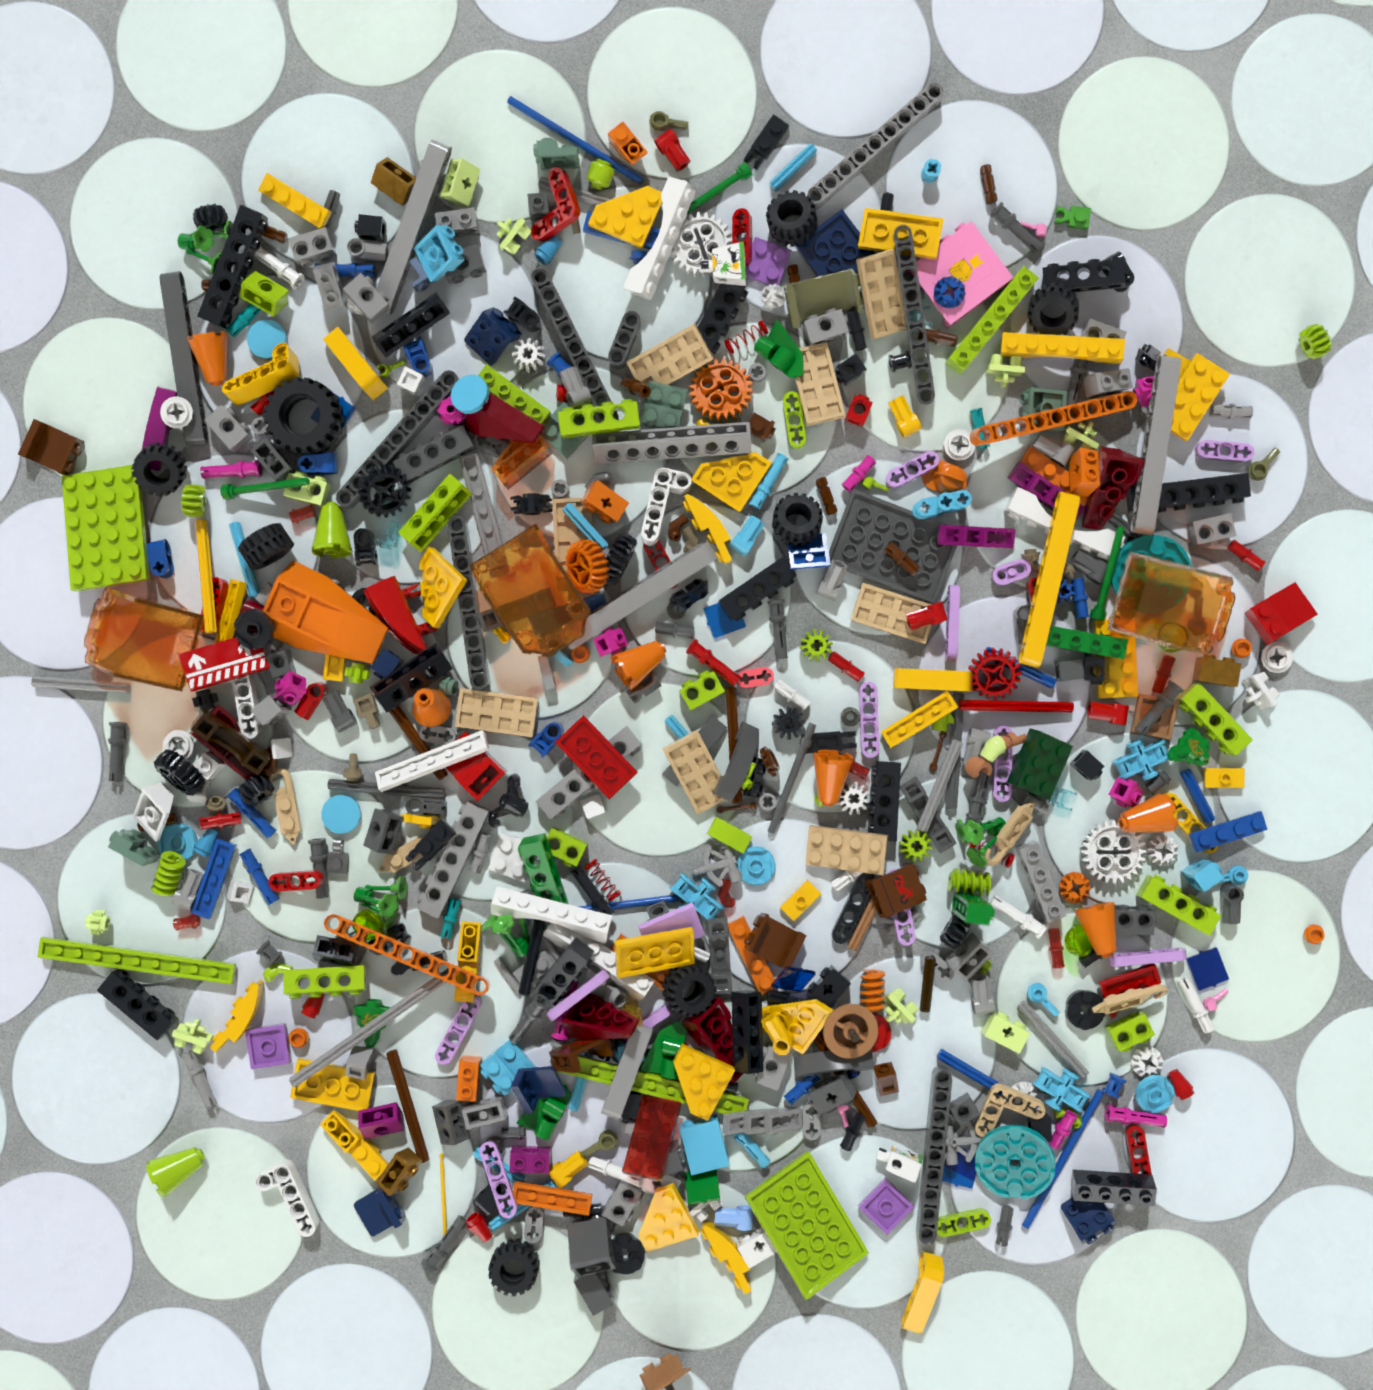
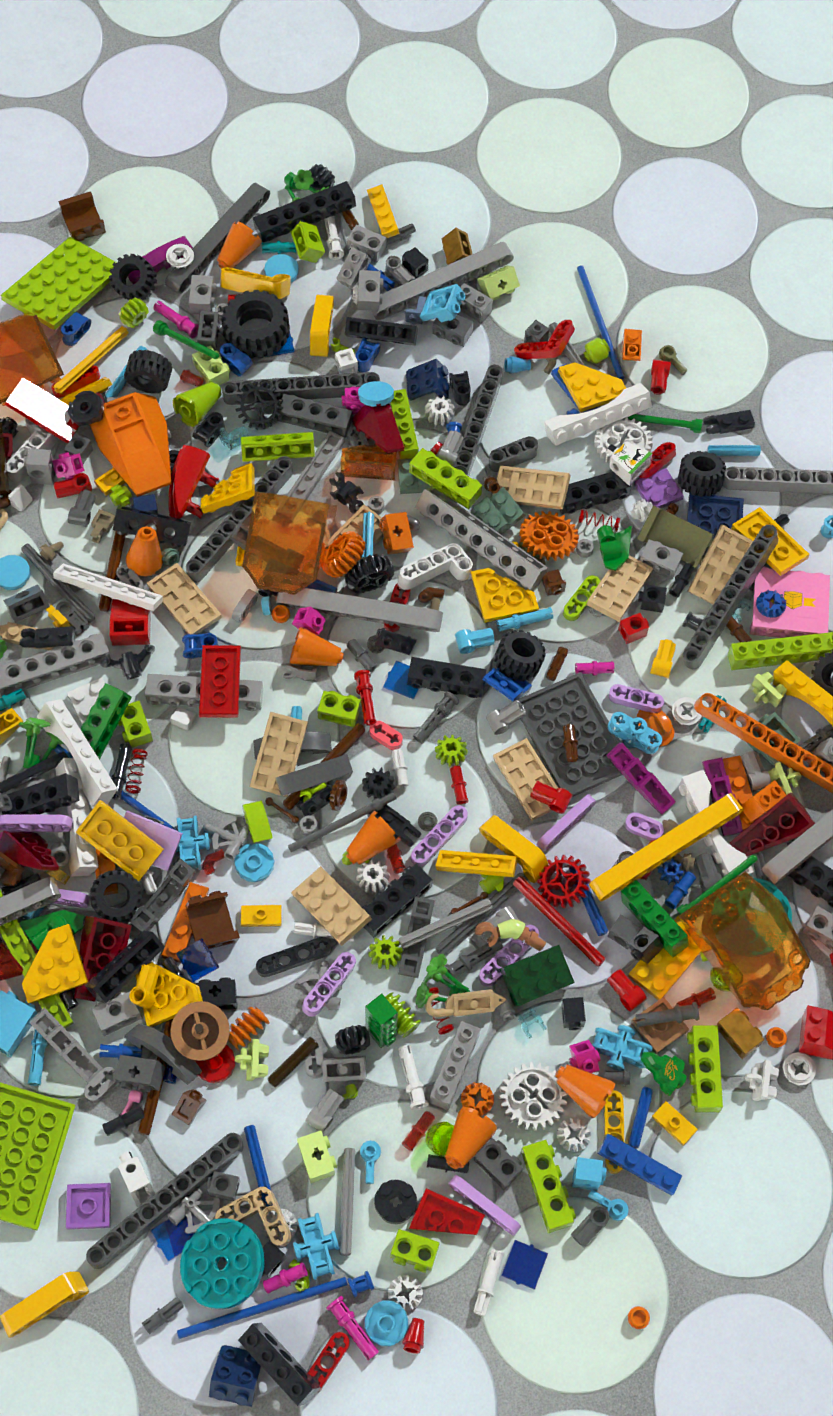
camera: 40 degrees right, 25 degrees down
light grey pin [469,832,492,874] -> none
yellowish green hips [496,217,531,255] -> none
sand green plate [533,138,580,170] -> none
yellow slope [683,494,732,565] -> none
medium nougat axle [847,898,876,951] -> none
lime hand [861,477,889,492] -> none
reddish brown panel [865,863,927,918] -> none
lime beam [937,1208,991,1237] -> none
tan plate [1092,984,1168,1015] -> none
bright pink hand [1203,988,1228,1011] -> none

